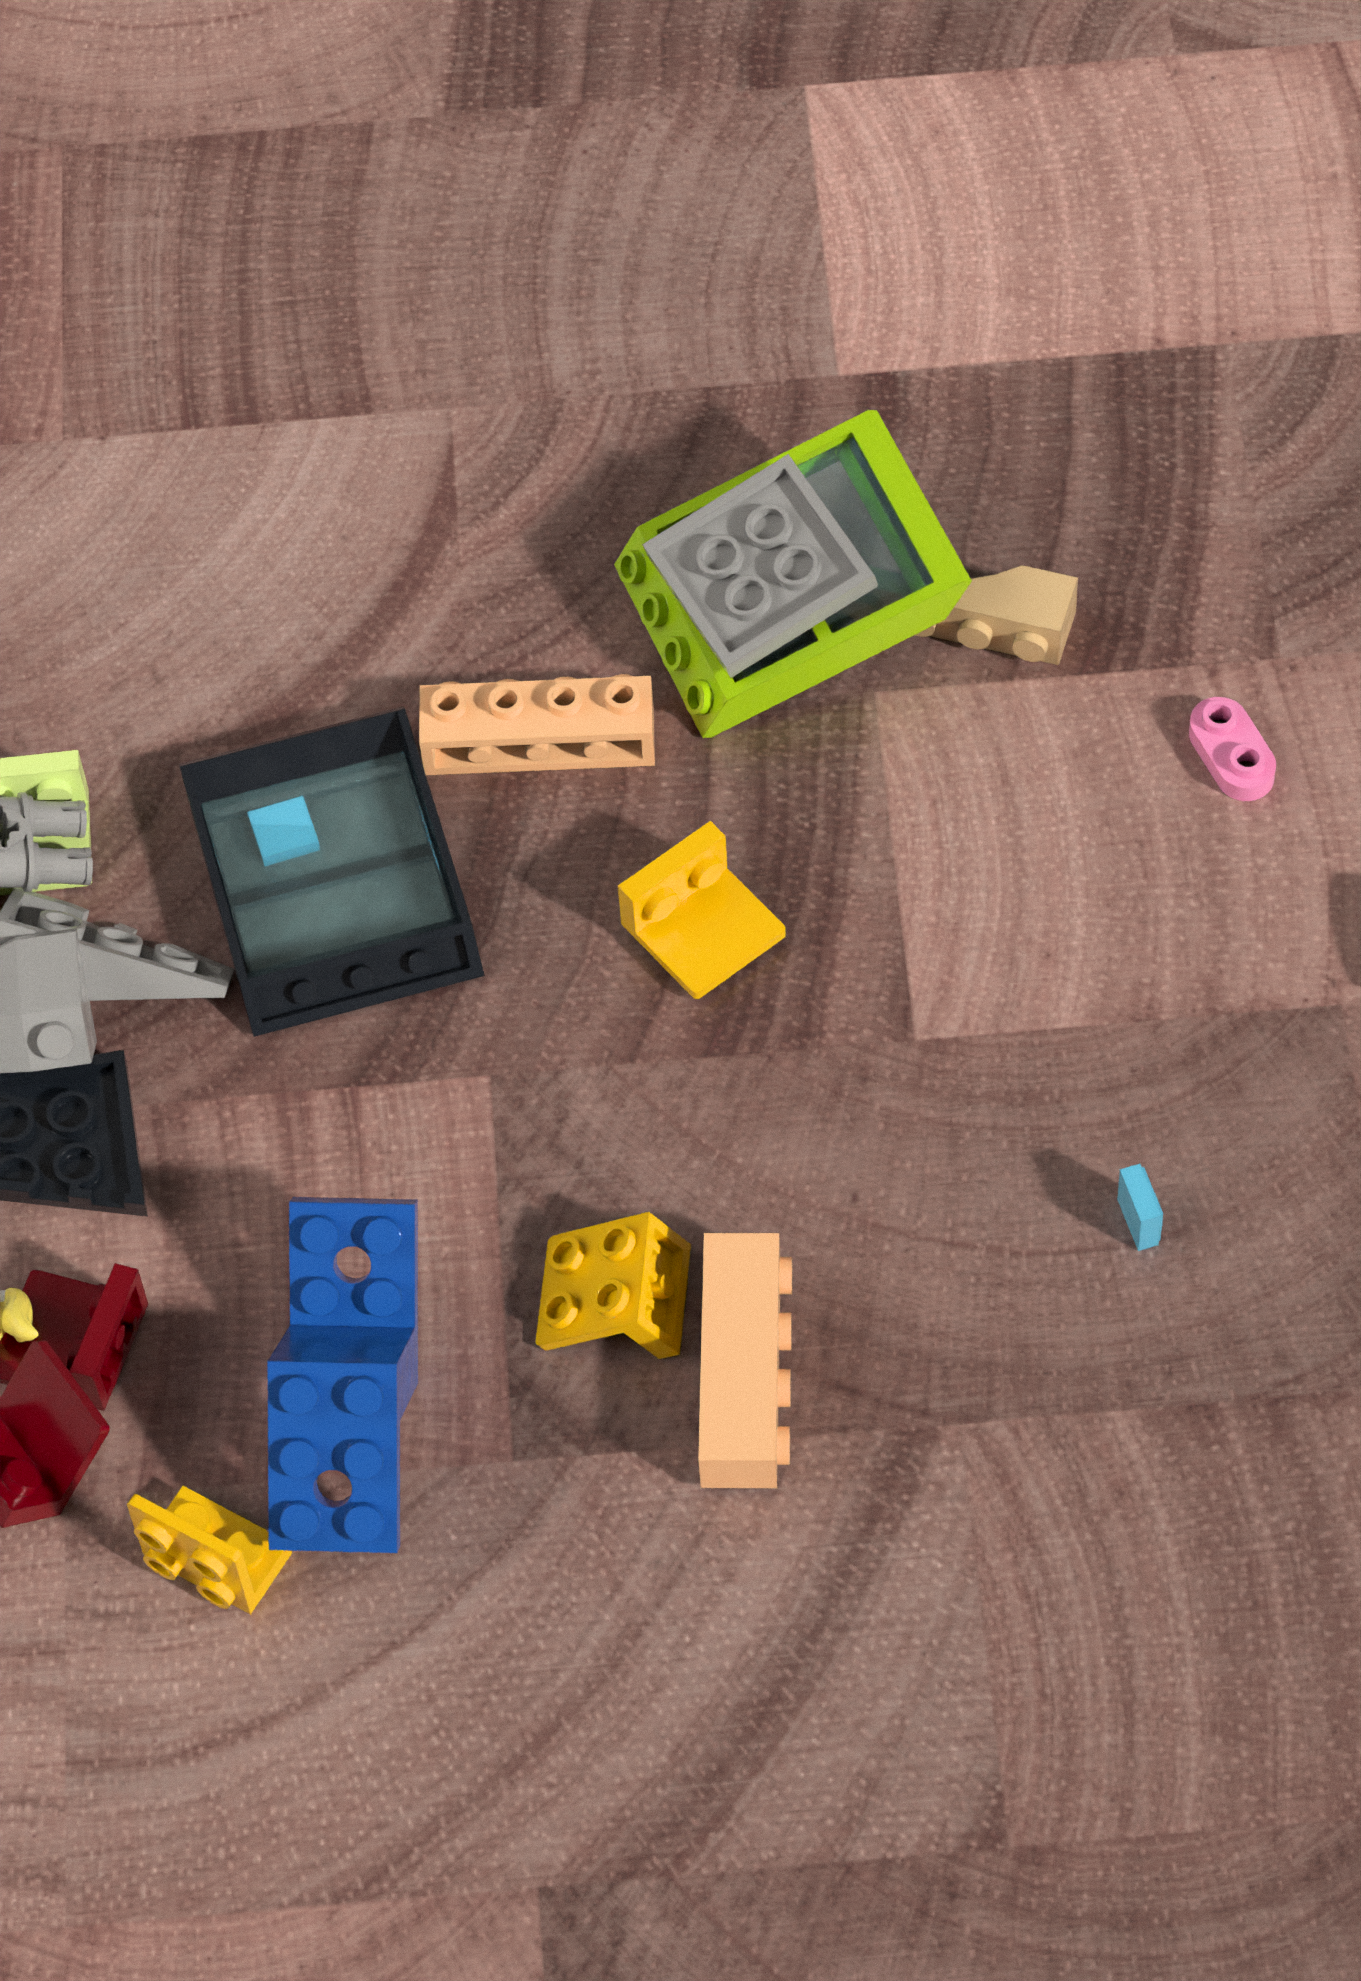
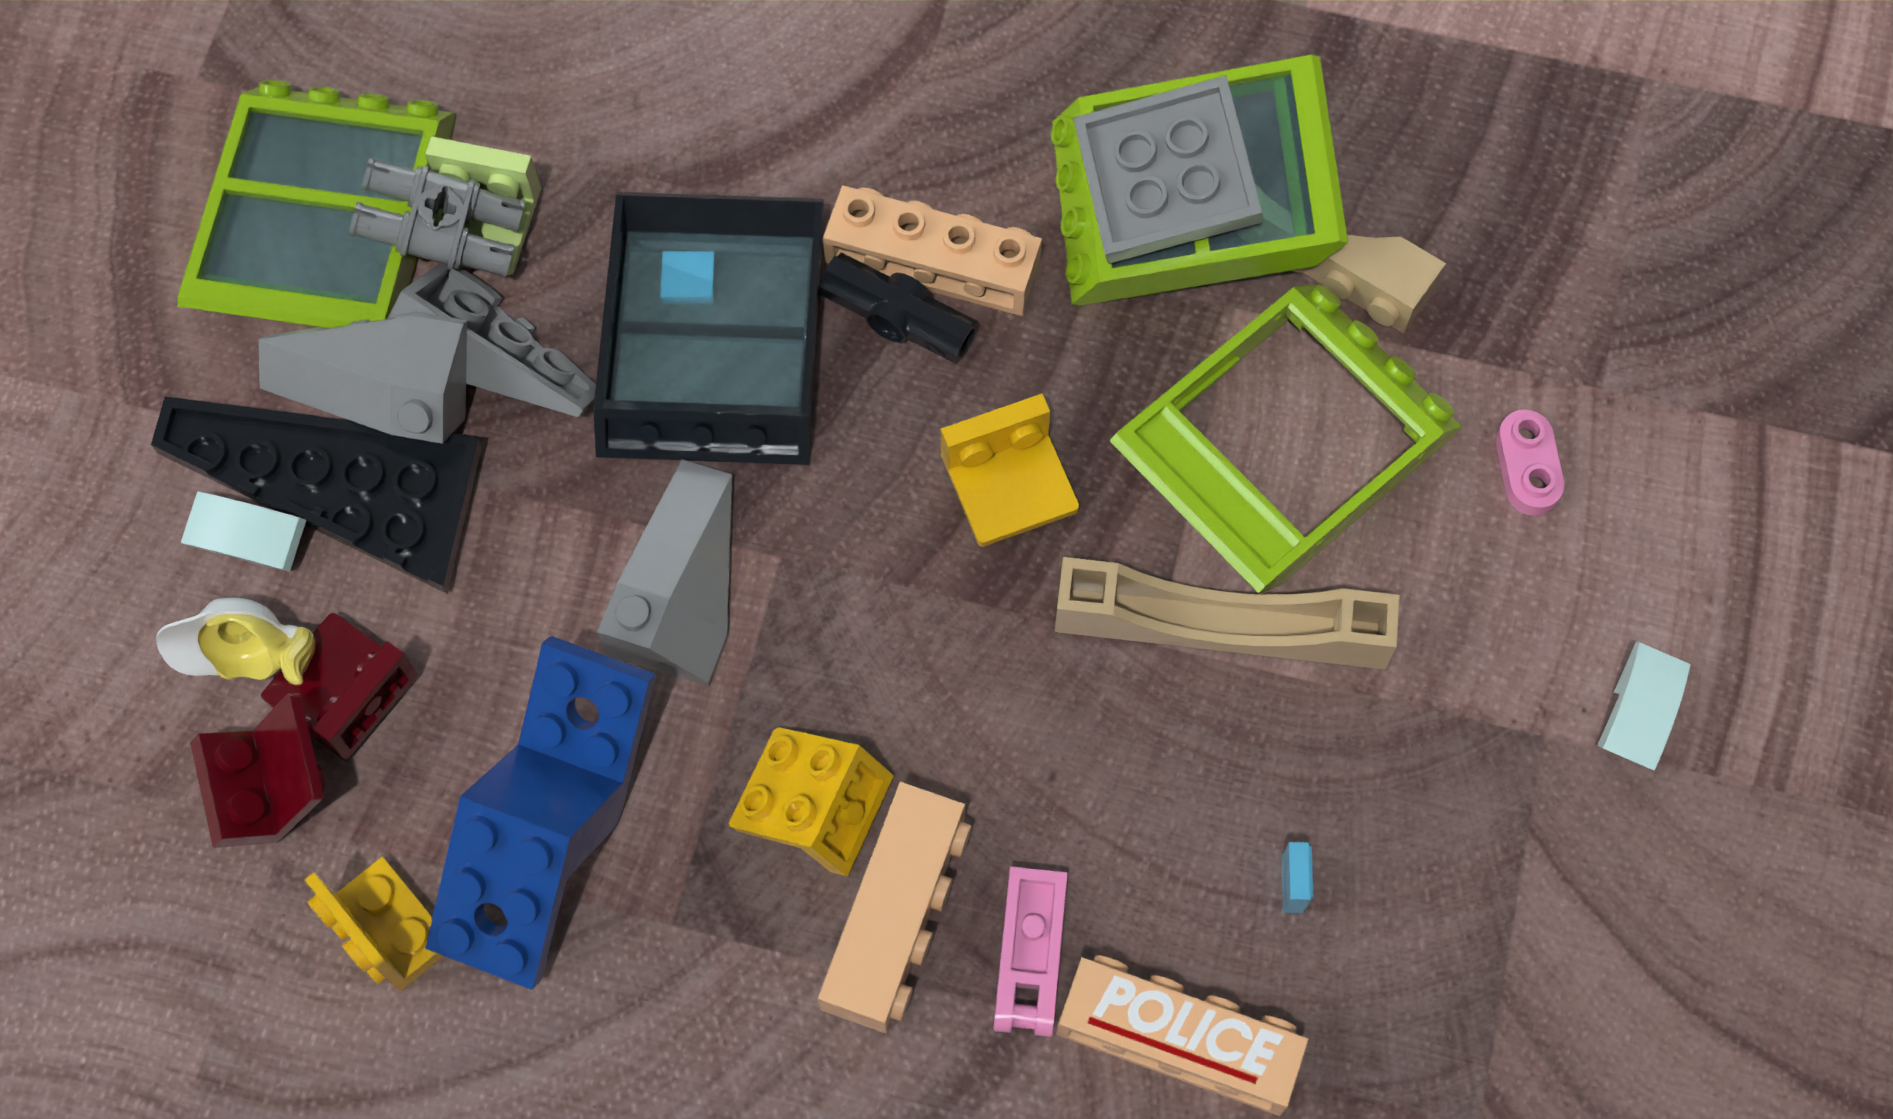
camera: 15 degrees right, 10 degrees up
none -> light grey wedge [597,459,733,687]
none -> black piece [819,252,978,364]
none -> bright pink plate [993,867,1068,1037]
none -> tan arch [1054,557,1400,670]
none -> light nougat brick [1056,955,1308,1116]
none -> lime window [1110,284,1463,593]

